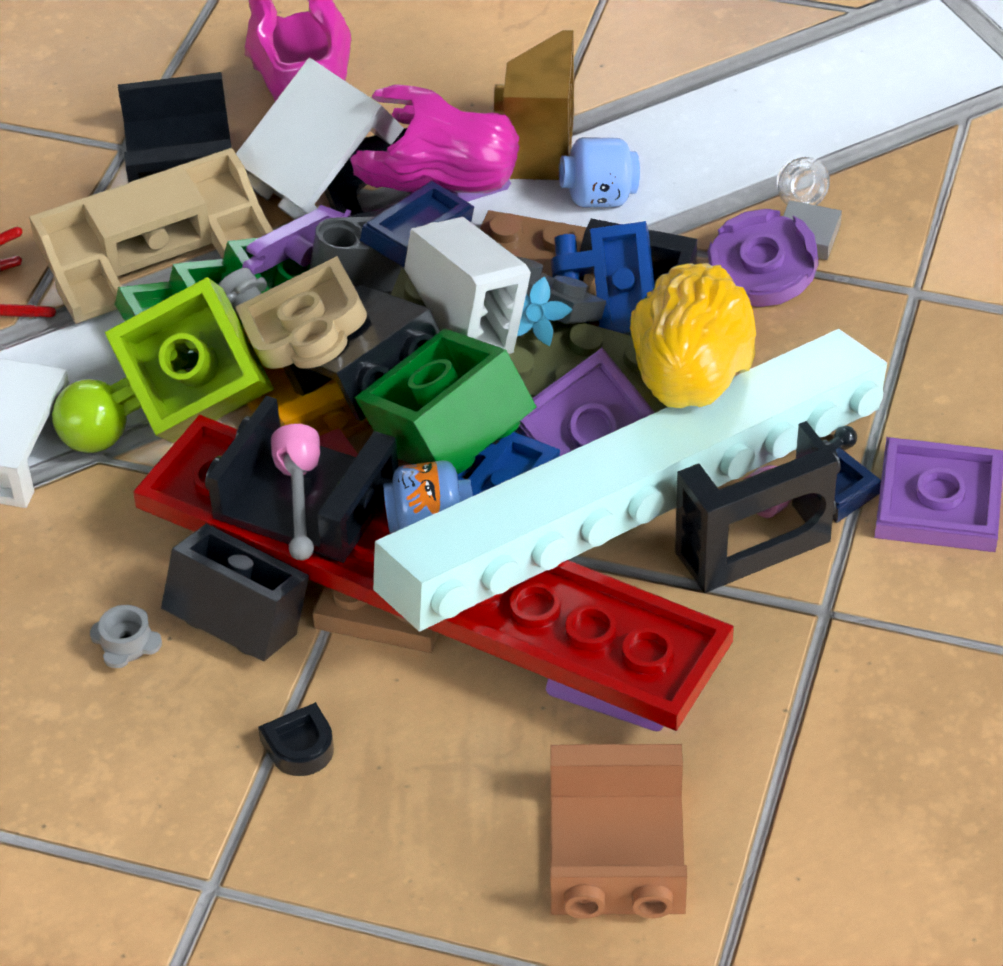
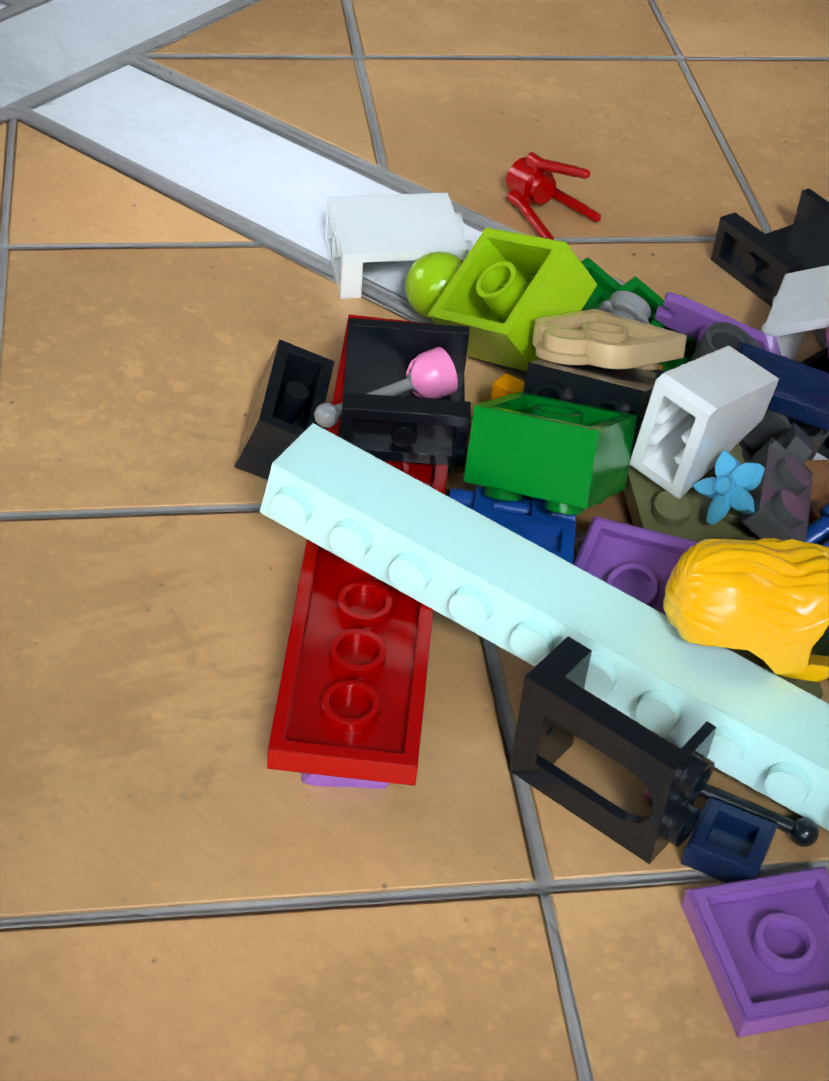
camera: 60 degrees right, 5 degrees down
tan bracket [29,148,273,324] -> none
light grey plate [90,605,162,668] -> none
black tile [258,702,334,776] -> none
medium blue head [383,460,473,533] -> none
nougat panel [550,744,687,919] -> none

